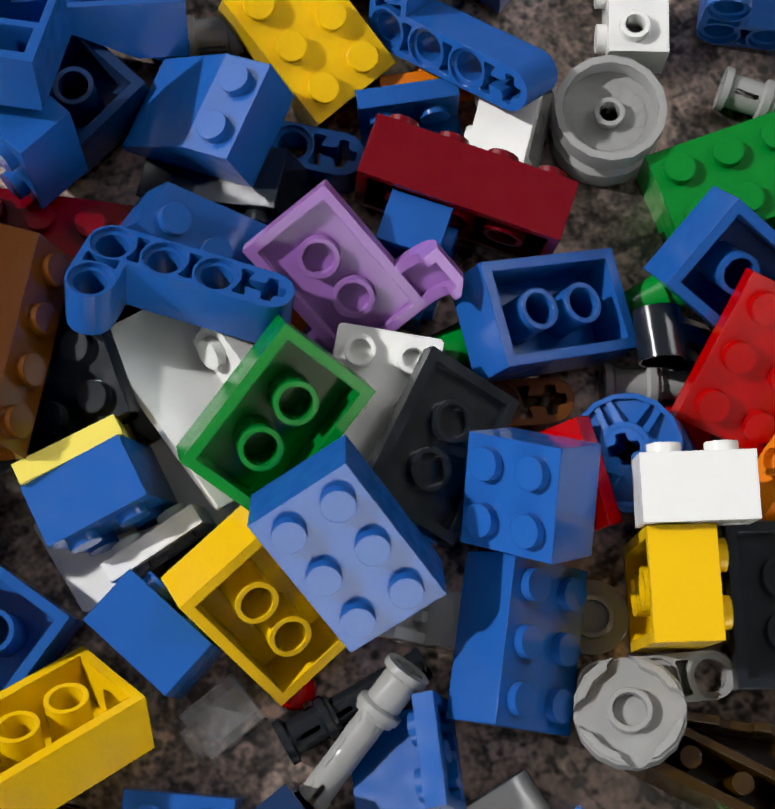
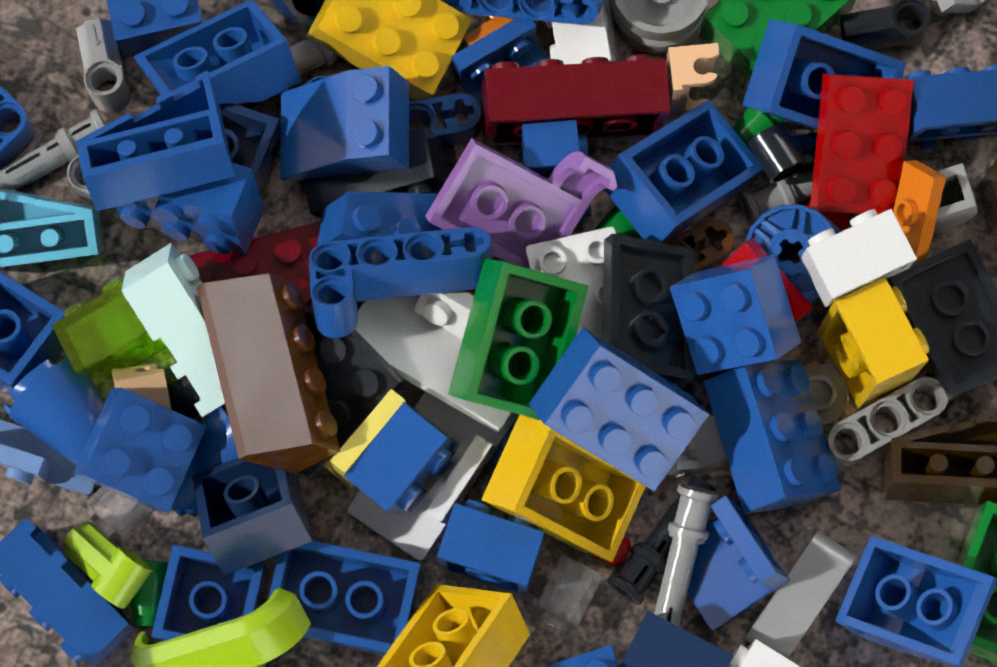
camera: 25 degrees left, 0 degrees up
light grey tile [573,655,687,771] -> none
none -> light nougat hinge [666,43,719,118]

